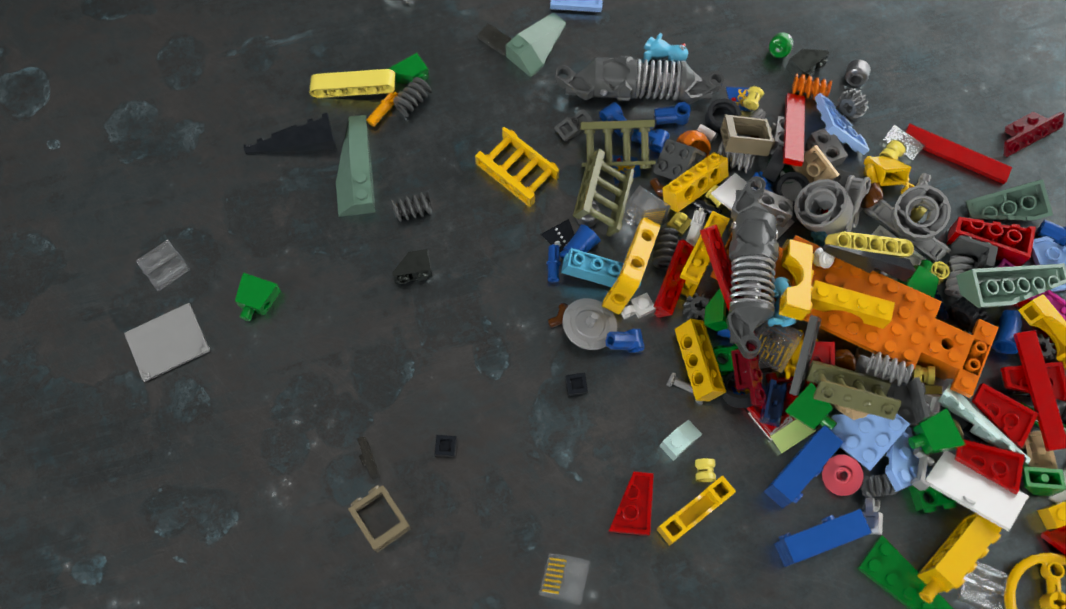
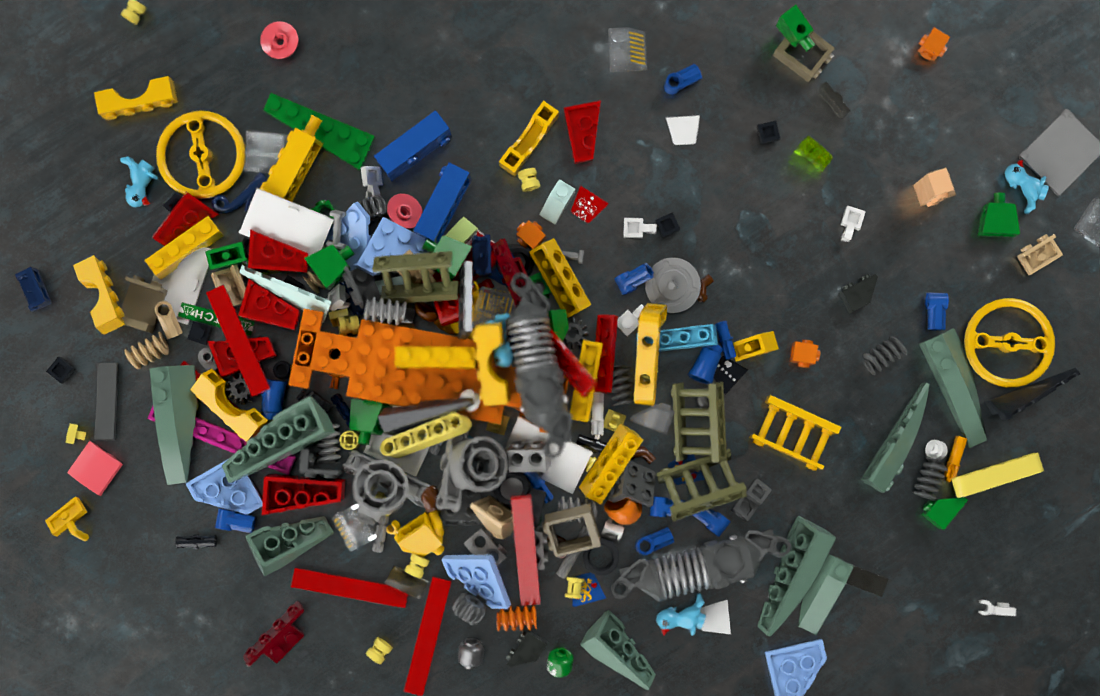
camera: 165 degrees right, 15 degrees up
none -> dark blue plant [211,172,268,214]
none -> black plate [273,361,292,380]
none -> clear slope [332,504,377,552]
none -> light yellow wheel [366,637,393,665]
none -> red tile [404,576,452,696]
none -> orange brick [516,220,546,250]
none -> red sticker [571,185,609,223]
none -> sand green wedge [580,610,656,690]
none -> white plate [624,218,656,238]
none -> blue piece [664,64,702,95]
none -> white sticker [666,116,699,145]
none -> white sticker [700,599,731,634]
none -> yellow slope [733,331,779,362]
none -> sand green wedge [757,516,836,636]
none -> green torso [776,5,816,52]
none -> orange brick [789,340,820,368]
none -> clear neon green leg [794,135,833,171]
none -> white plate [840,205,866,242]
none -> sand green wedge [861,382,930,493]
none -> light nougat wedge [913,168,956,207]
none -> orange brick [918,27,950,61]
none -> blue piece [925,292,949,331]
none -> white wheel [925,440,948,460]
none -> yellow piece [964,298,1055,388]
none -> medium azure animal [1005,160,1049,214]
none -> tan bracket [1017,234,1063,275]

